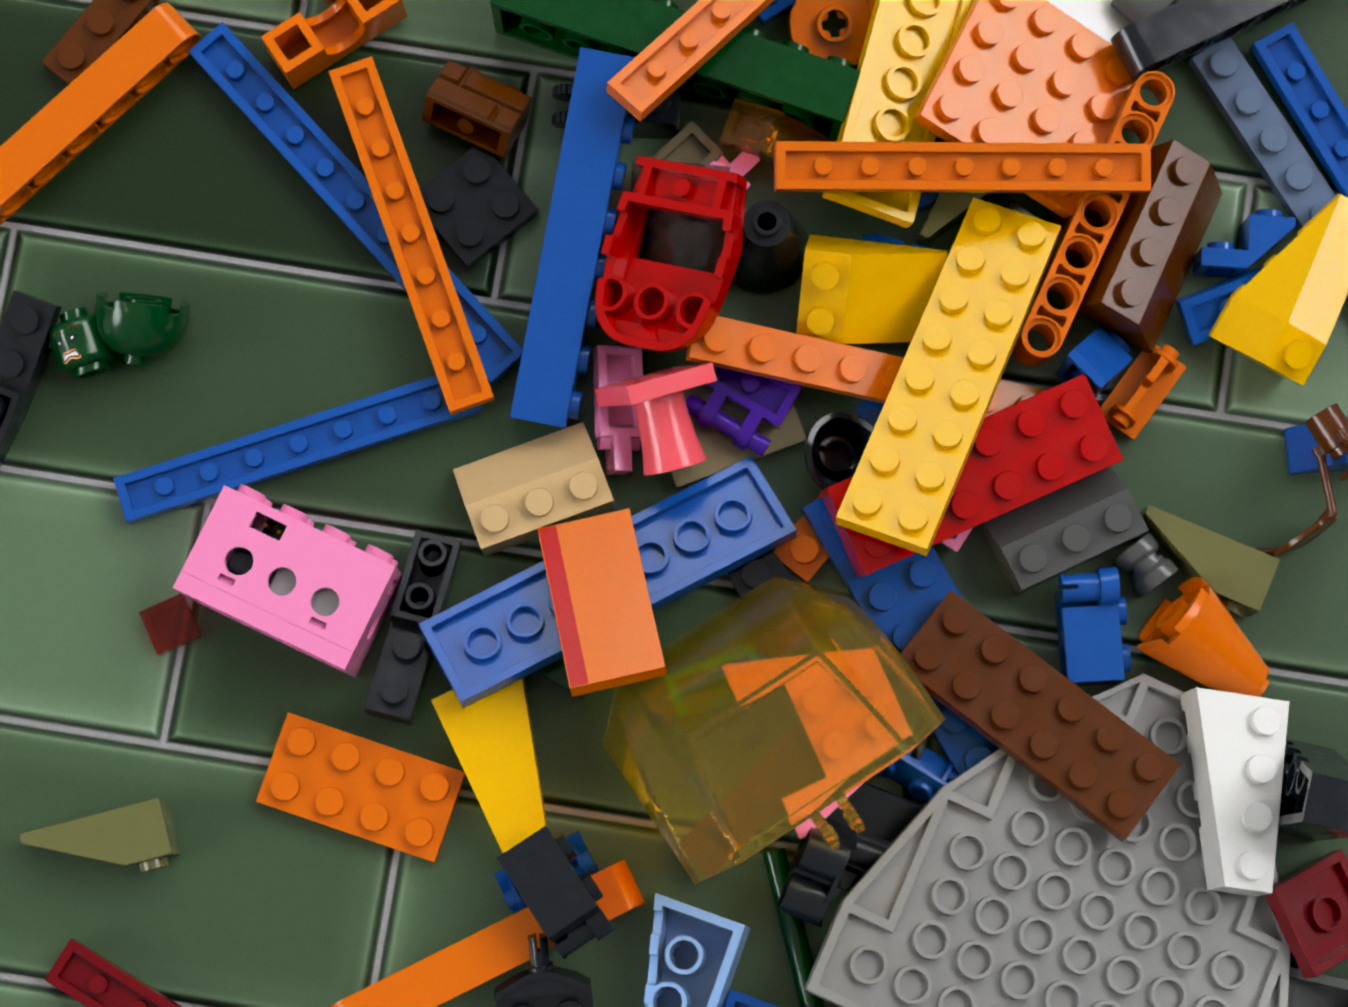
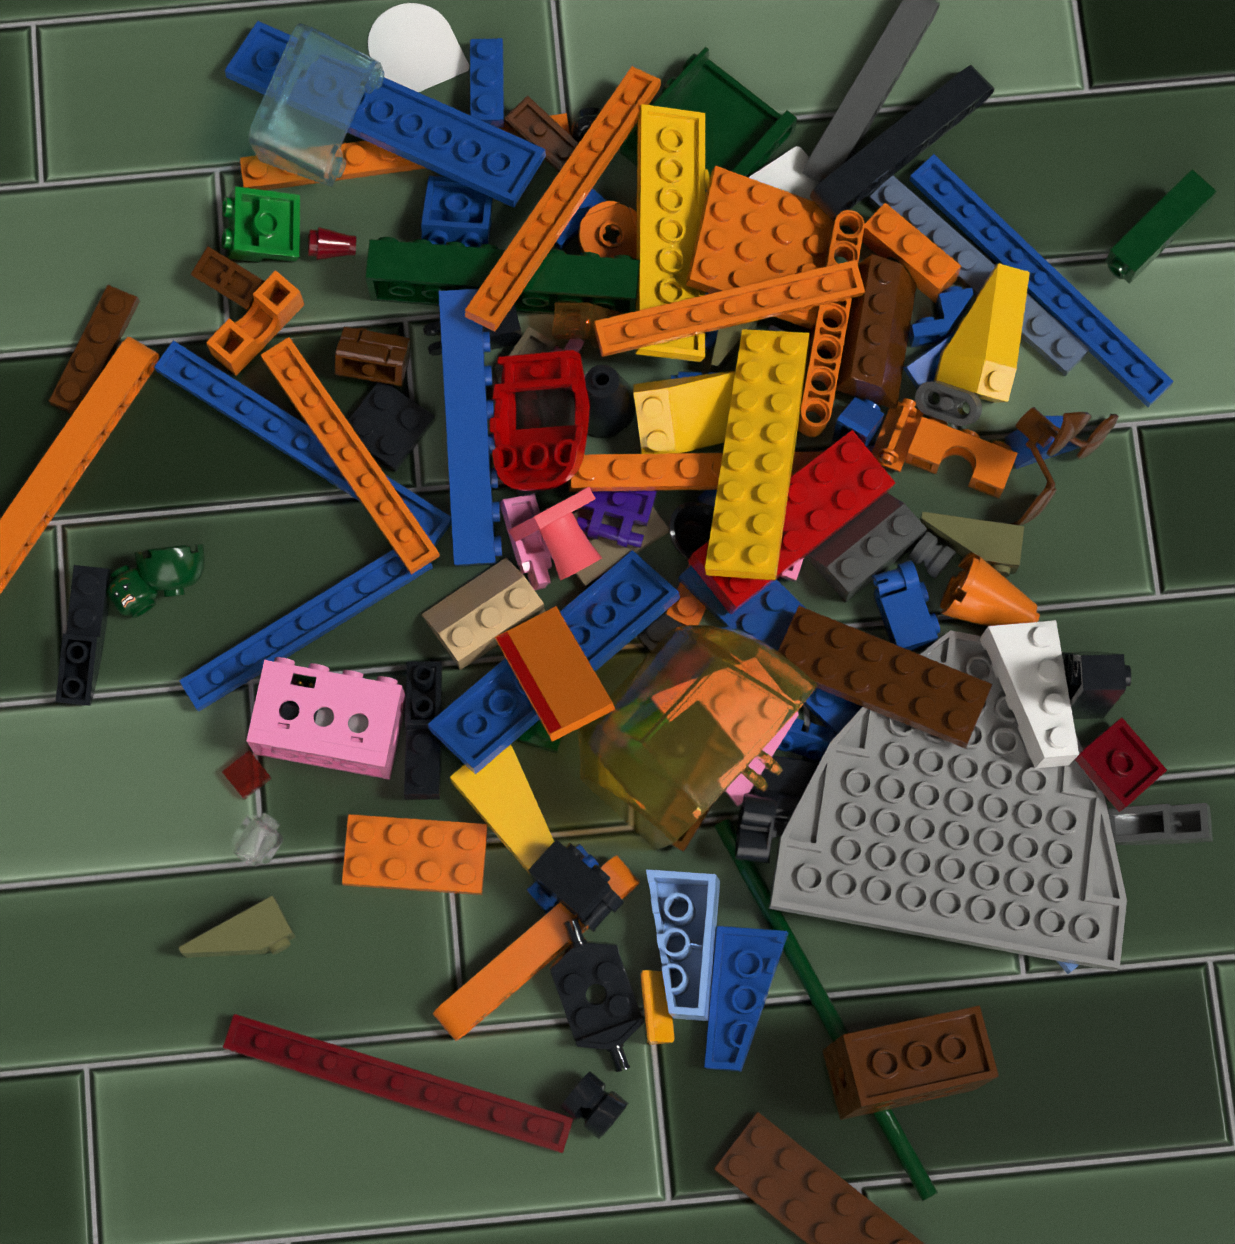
camera: 15 degrees left, 5 degrees down
none -> clear head [231,813,284,867]
none -> orange arch [862,203,961,303]
none -> orange arch [905,416,1018,499]
none -> dark grey plate [915,381,982,426]

